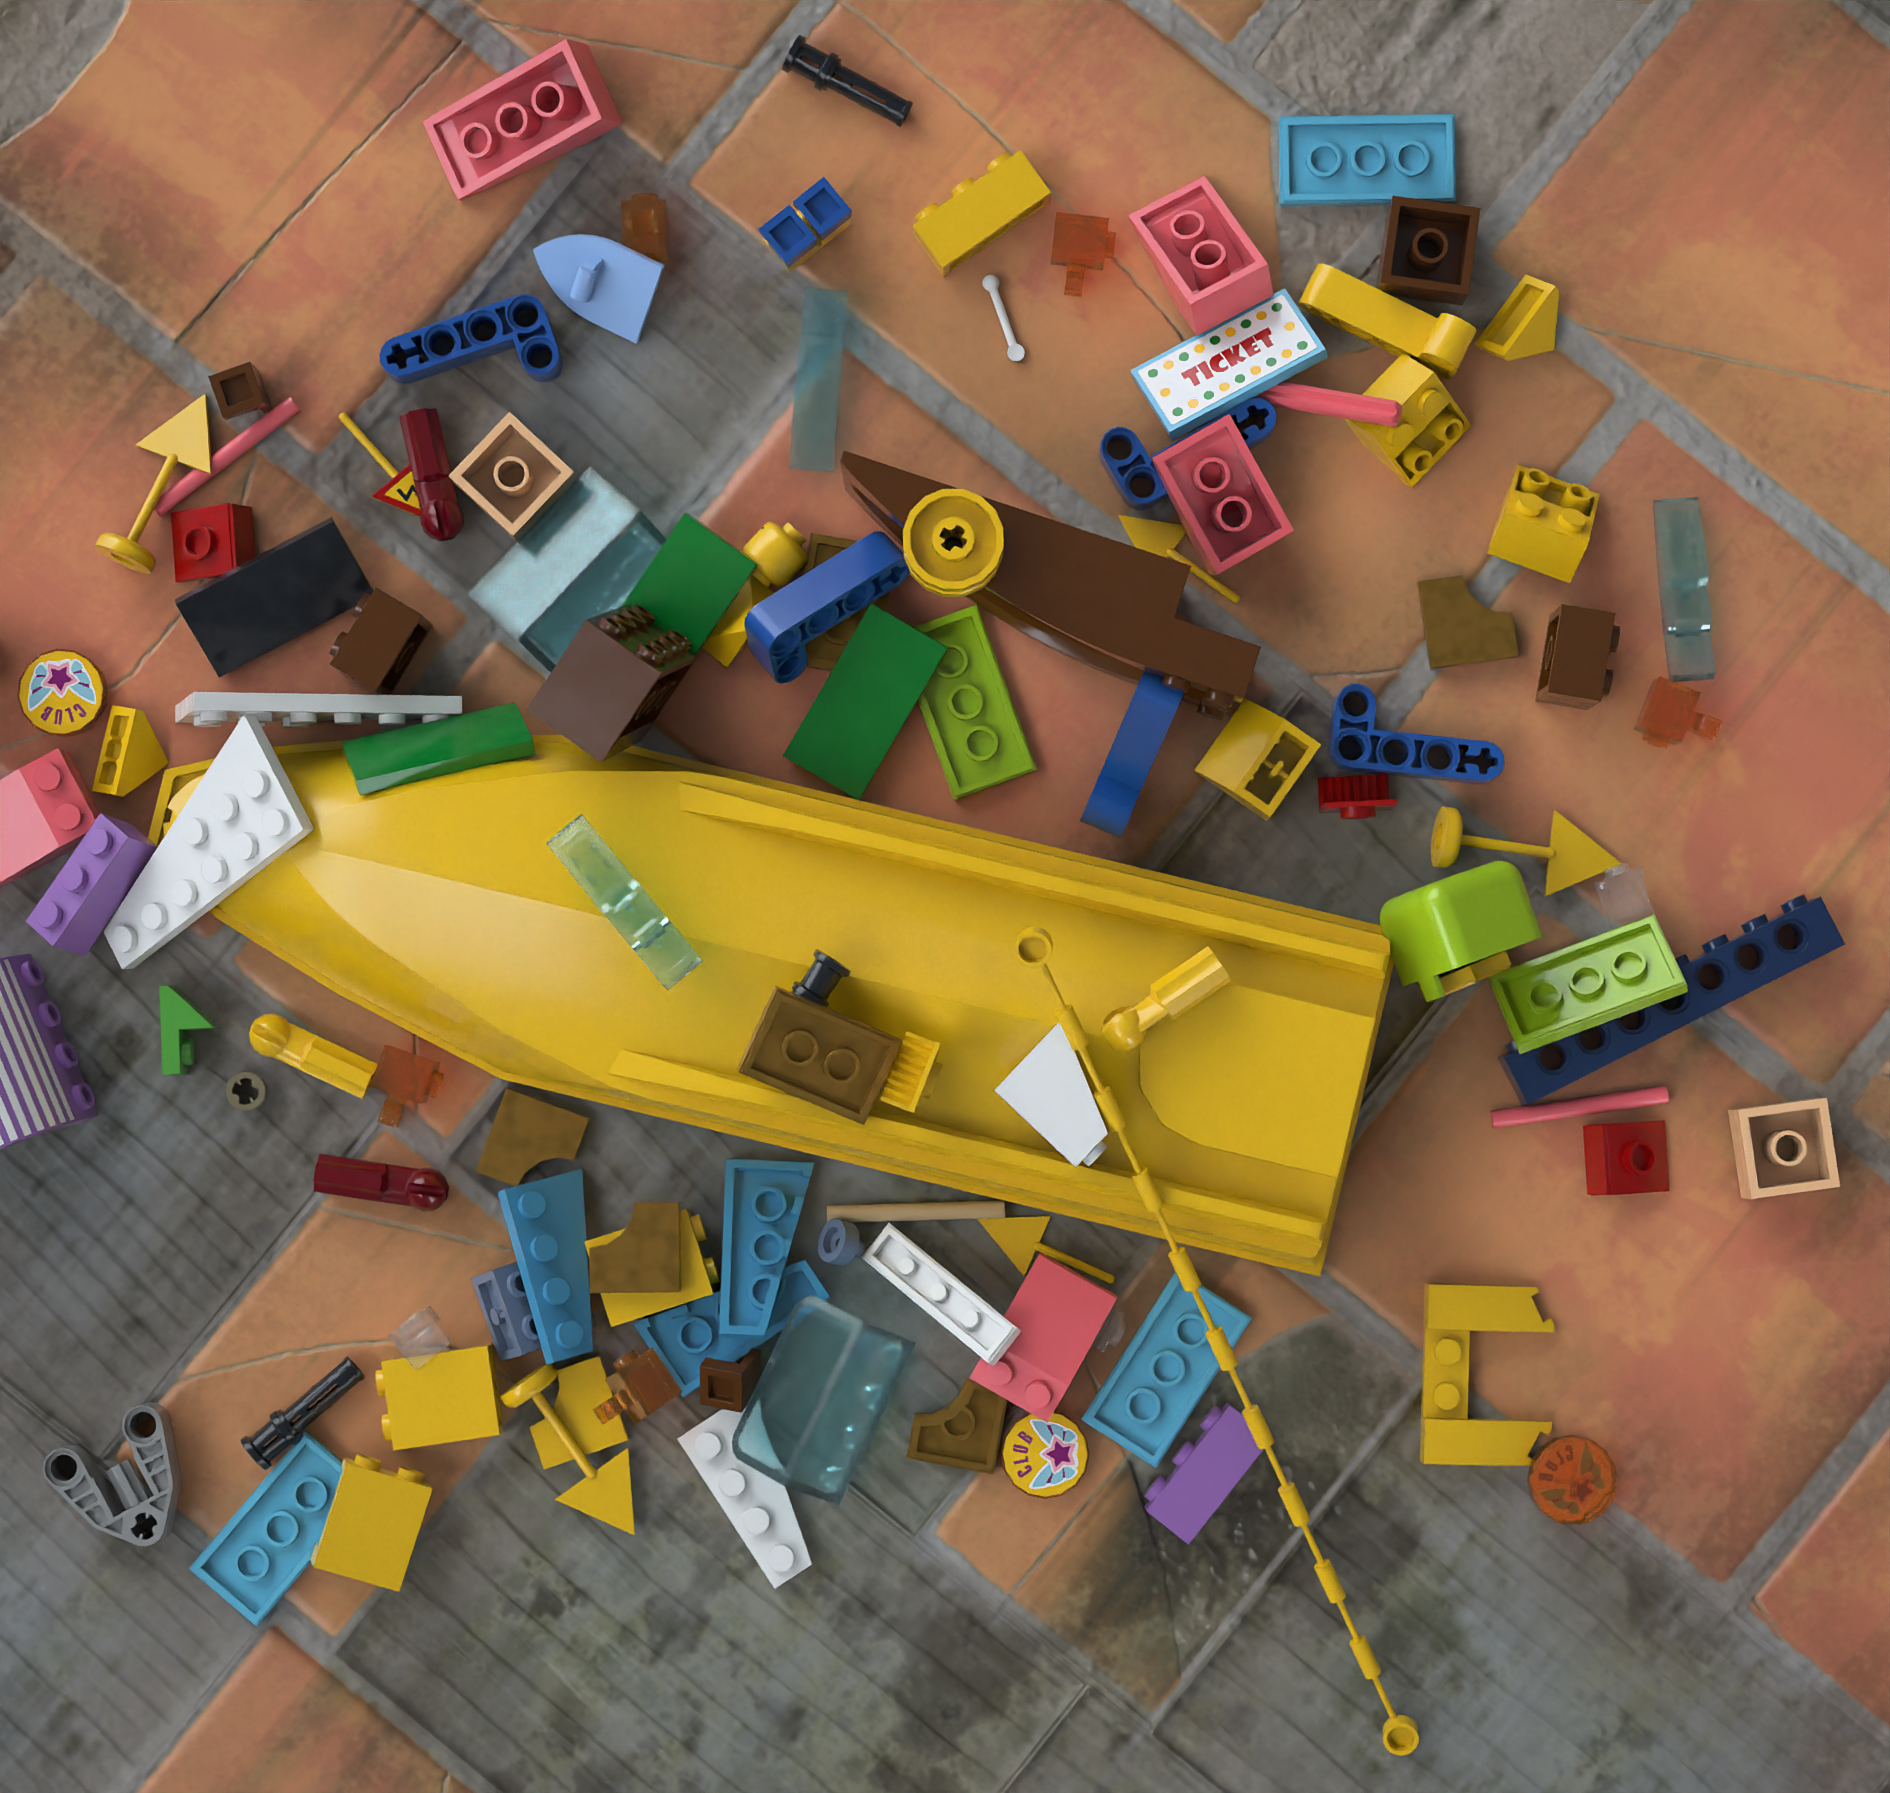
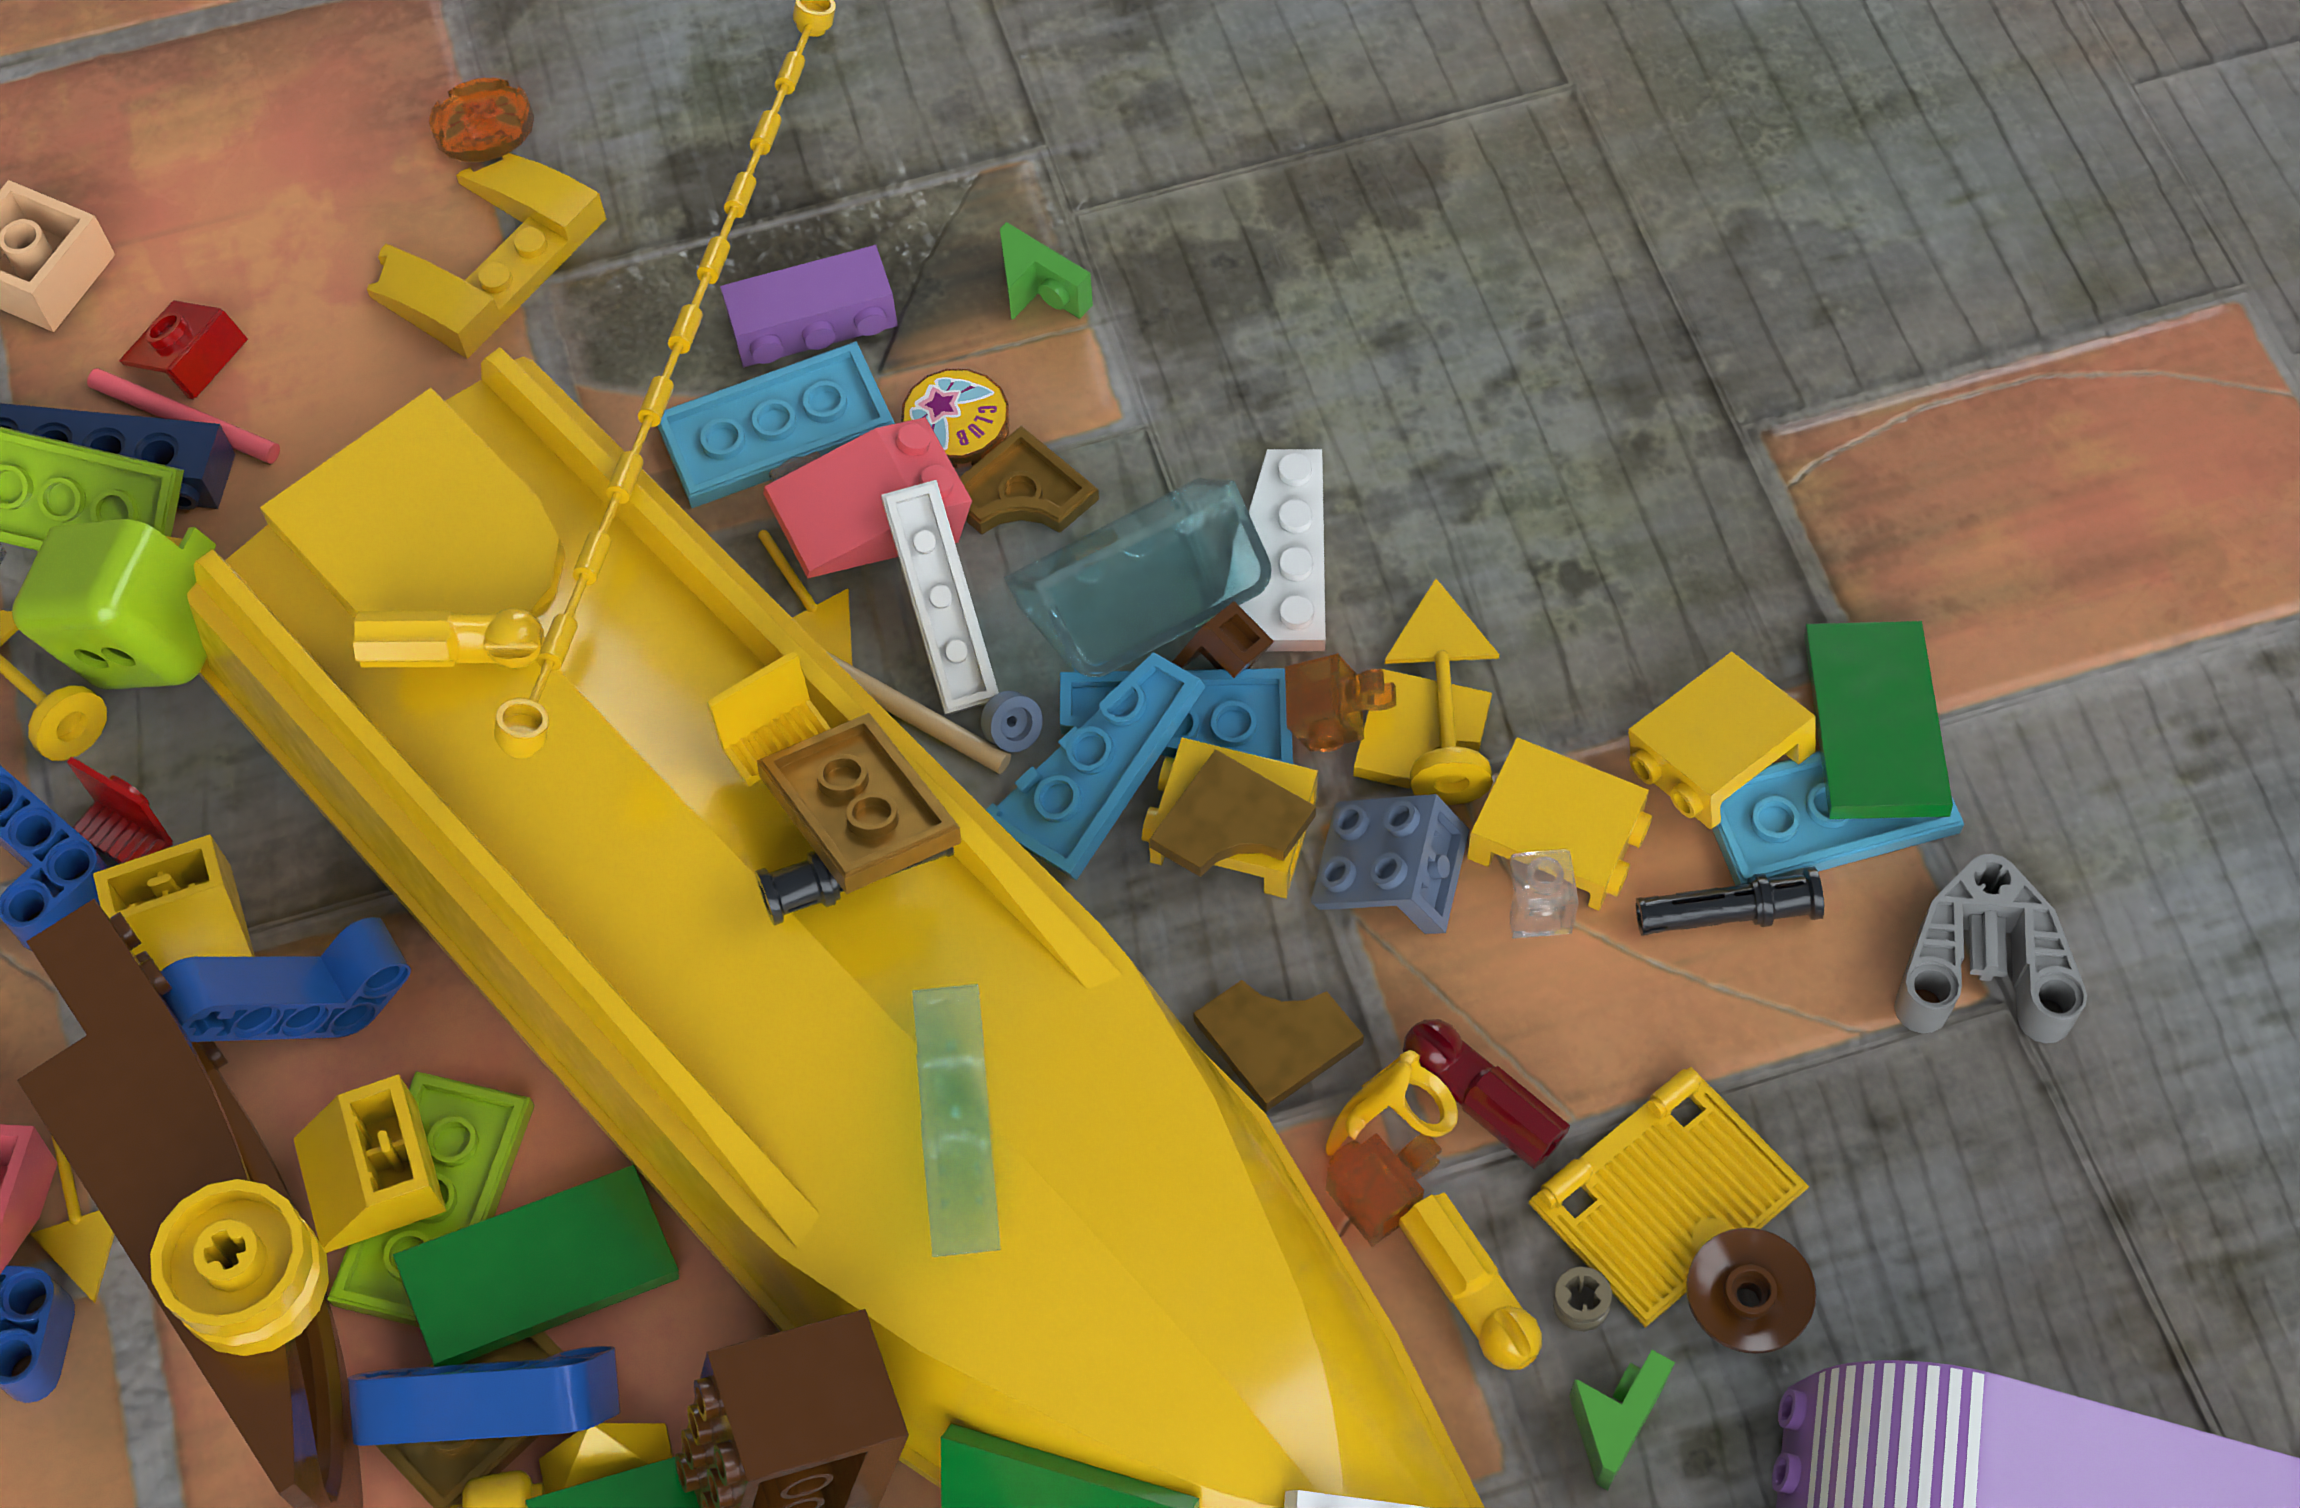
camera: 145 degrees left, 25 degrees down
dark azure wing [497,1169,593,1365] -> none
white slope [994,1023,1108,1167] -> none
none -> yellow slope [293,1074,446,1253]
none -> bright green slope [1000,222,1093,320]
none -> yellow piece [1325,1050,1458,1156]
none -> yellow window [1528,1067,1809,1328]
none -> reddish brown dish [1686,1228,1816,1354]
none -> green tile [1804,621,1953,819]

